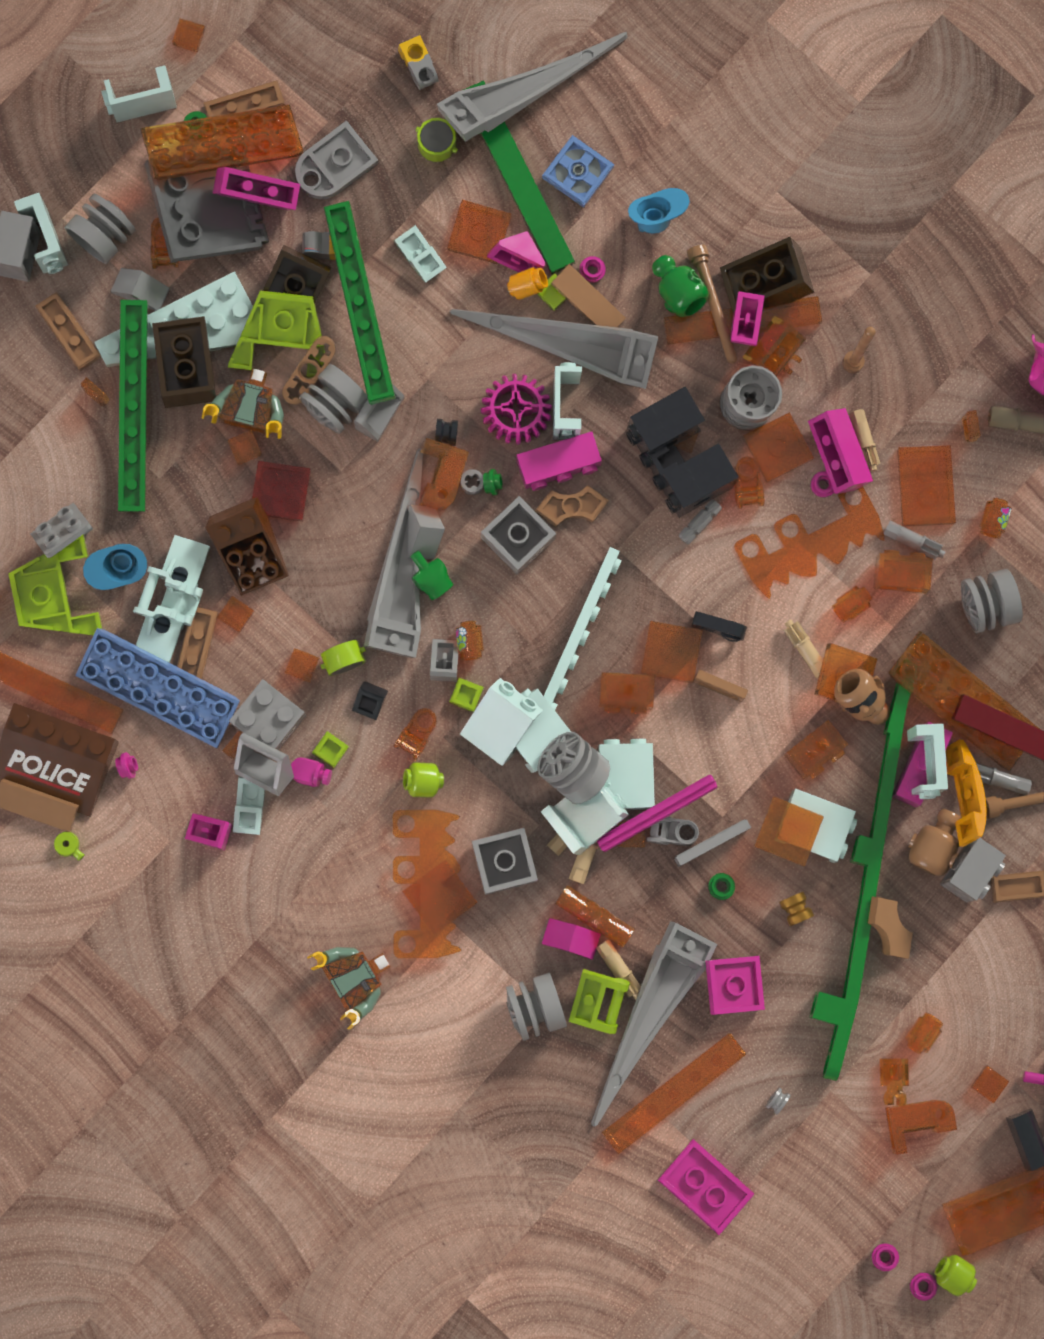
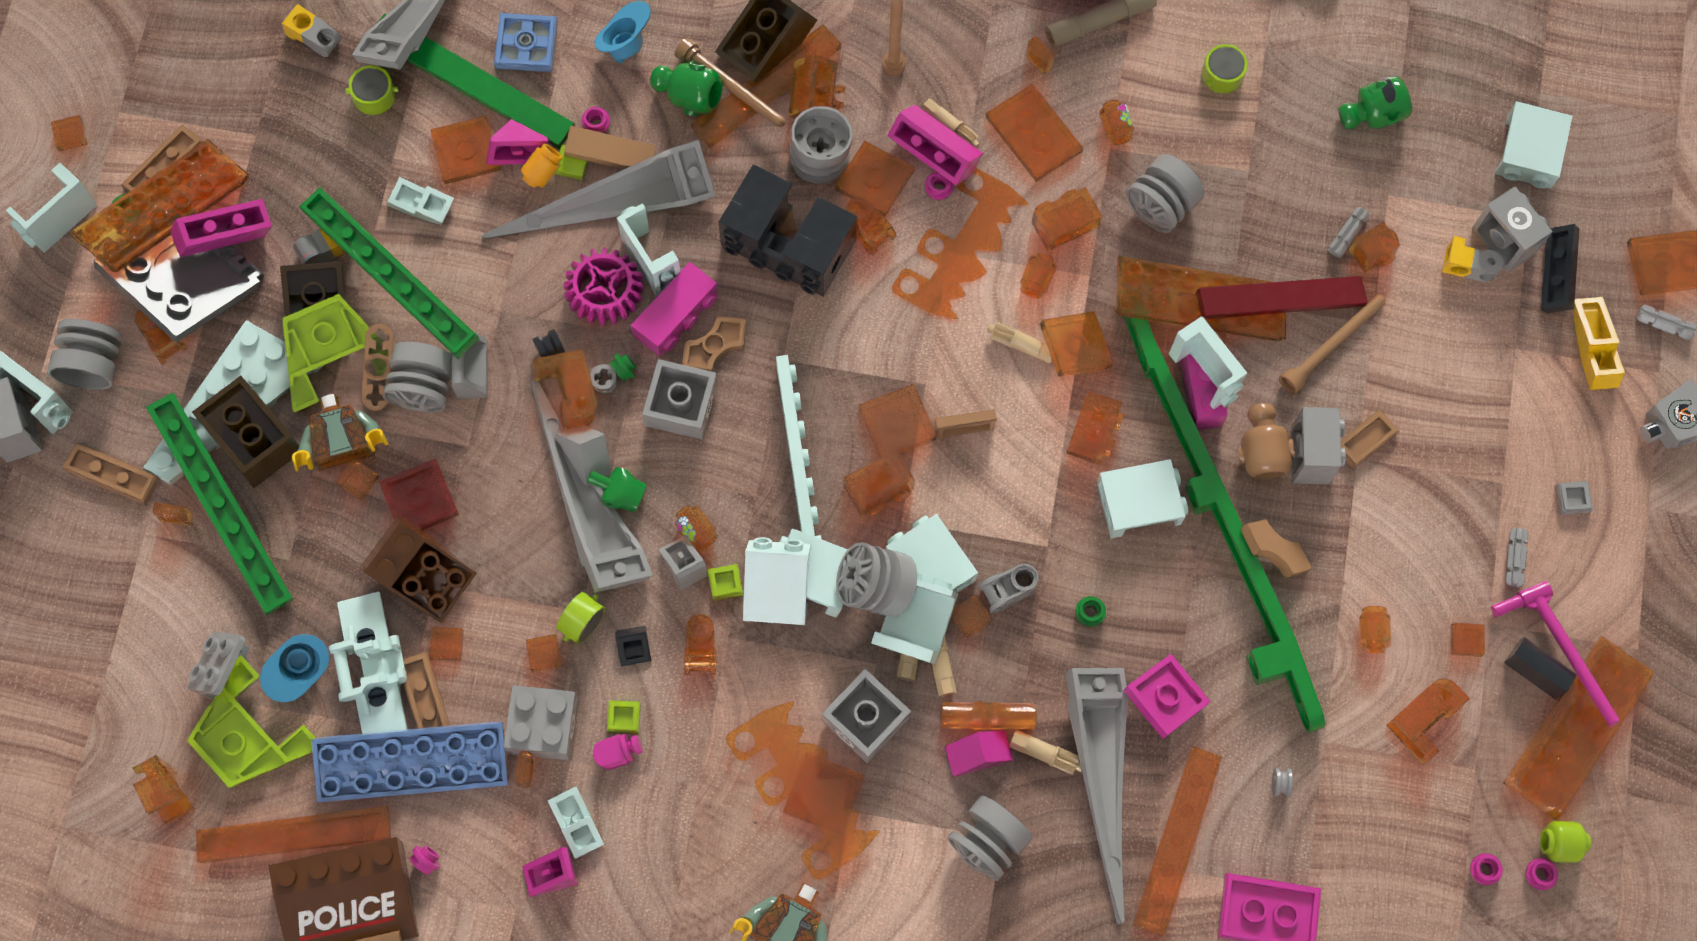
camera: 25 degrees left, 10 degrees down
light grey slope [111,268,170,311] -> none
light grey tile [234,733,294,796] -> none
light grey tile [295,121,379,199] -> none
lime head [403,762,444,798] -> none
lime plate [568,969,630,1034] -> none
dark pink axle [597,775,718,852] -> none
light grey tile [674,819,751,867] -> none
light grey axle [679,499,722,544] -> none
black piece [691,611,747,642] -> none
dark pink slope [730,291,764,346] -> none
clear orange tile [754,796,824,867] -> none
pearl gold wheel [779,891,814,926] -> none
medium nougat piece [834,669,890,725] -> none
clear orange plate [880,1058,909,1105] -> none
light grey piece [884,520,945,560] -> none
light orange slope [945,739,986,847] -> none
light grey piece [976,763,1032,795] -> none

